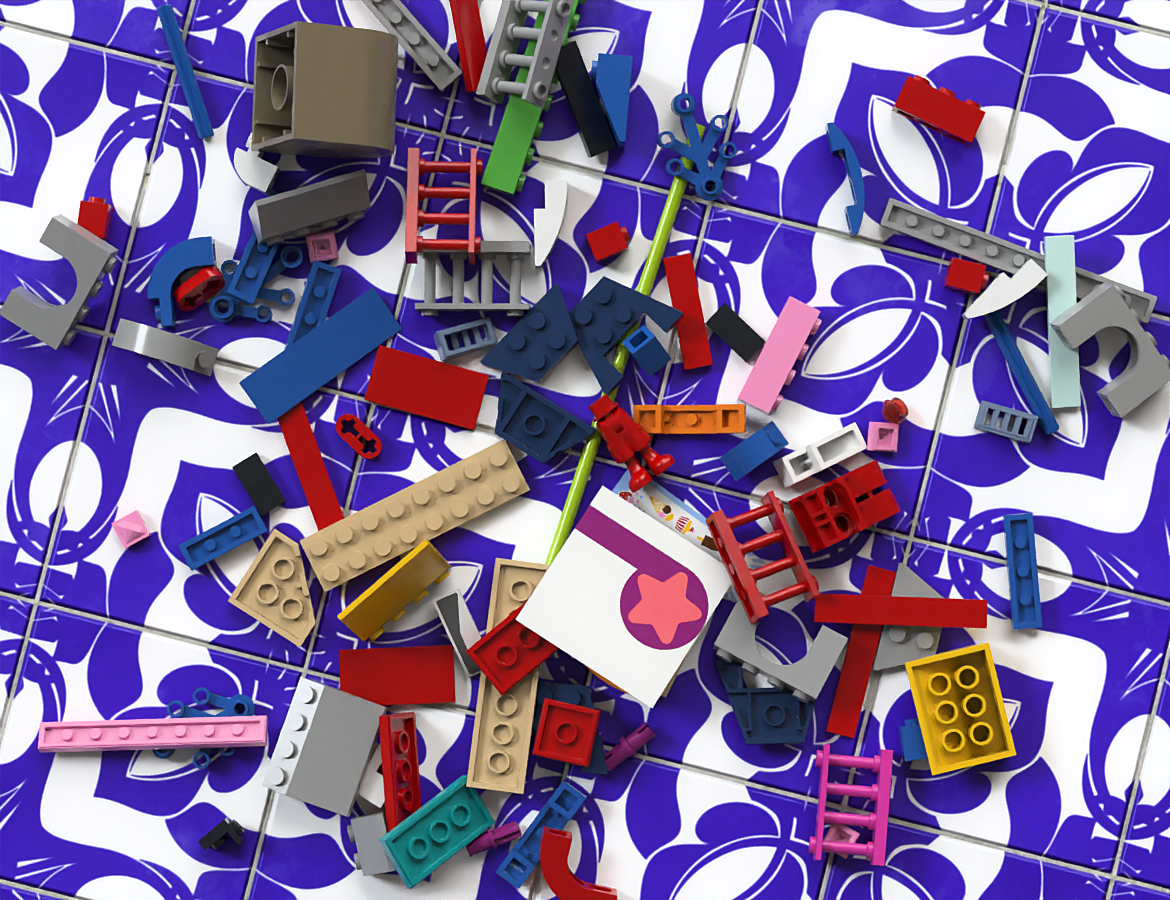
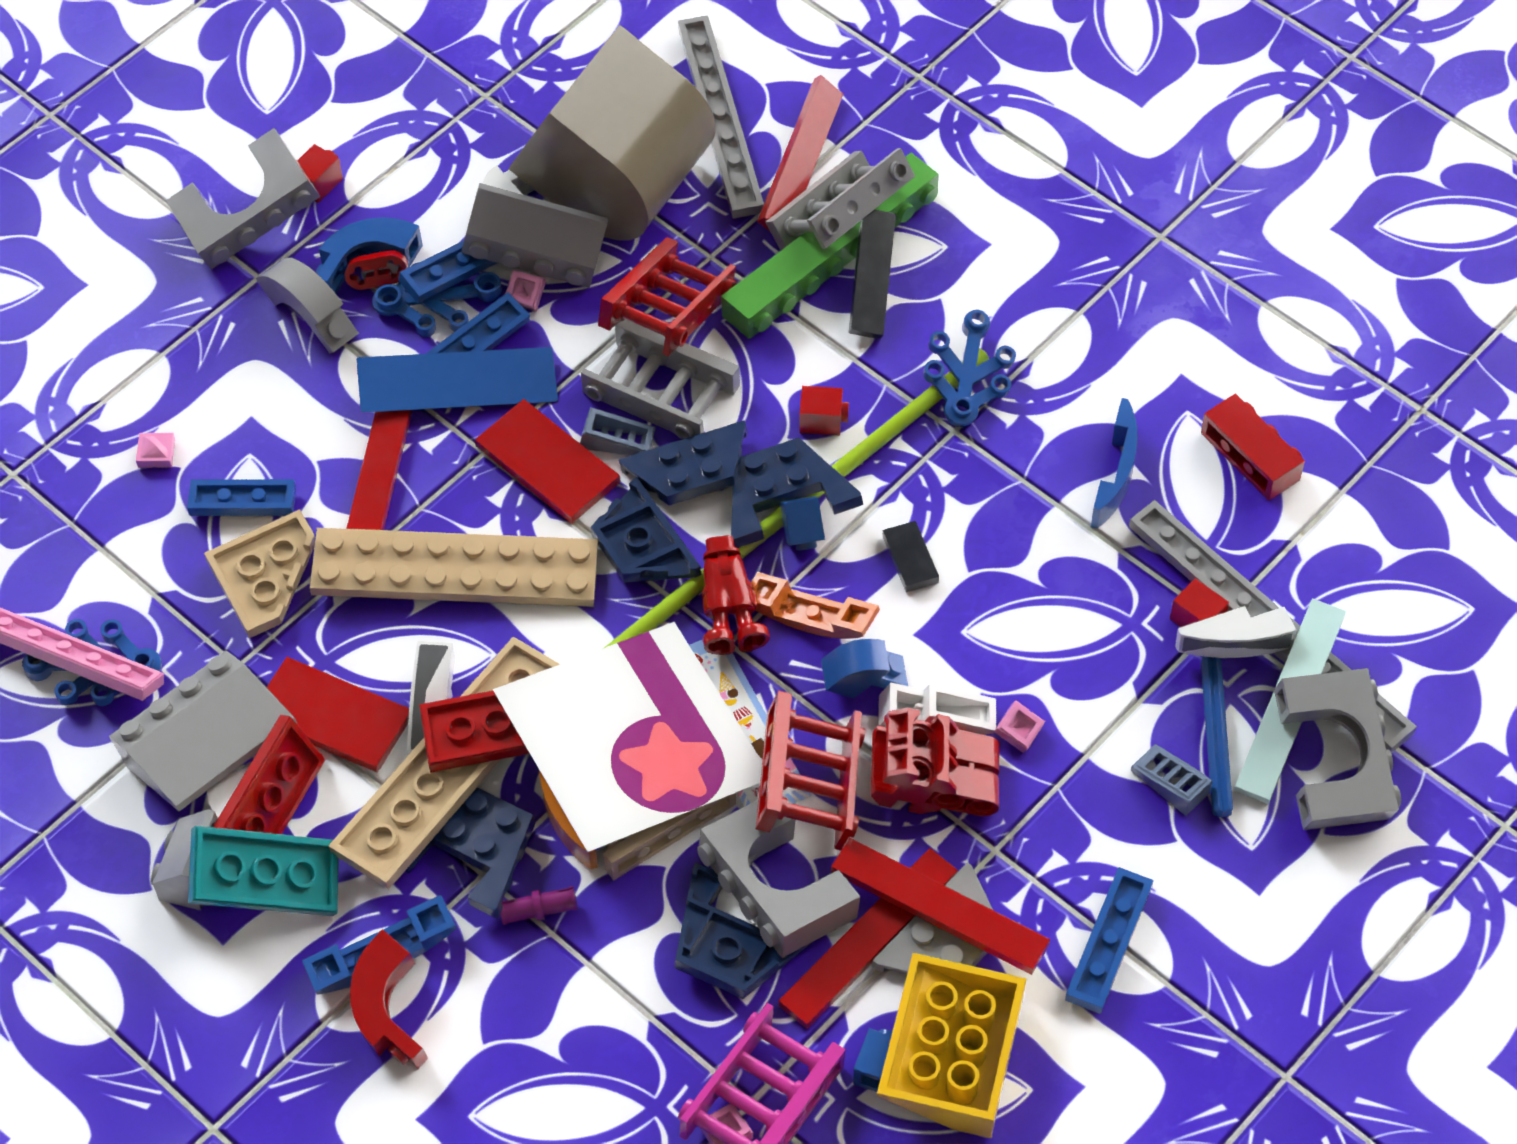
camera: 30 degrees right, 30 degrees down
blue axle [157,4,214,140] -> none
black bracket [198,817,245,850] -> none
black tile [232,452,286,516] -> none
red beam [335,414,383,459] -> none
yellow slope [337,540,451,642] -> none
magenta axle [465,821,522,857] -> none
red tile [532,698,602,767] -> none
white slope [534,180,568,269] -> none
blue slope [591,53,633,149] -> none
red tile [663,253,713,370] -> none
bright pink brick [737,296,822,415] -> none
clear red plate [882,397,909,424] -> none

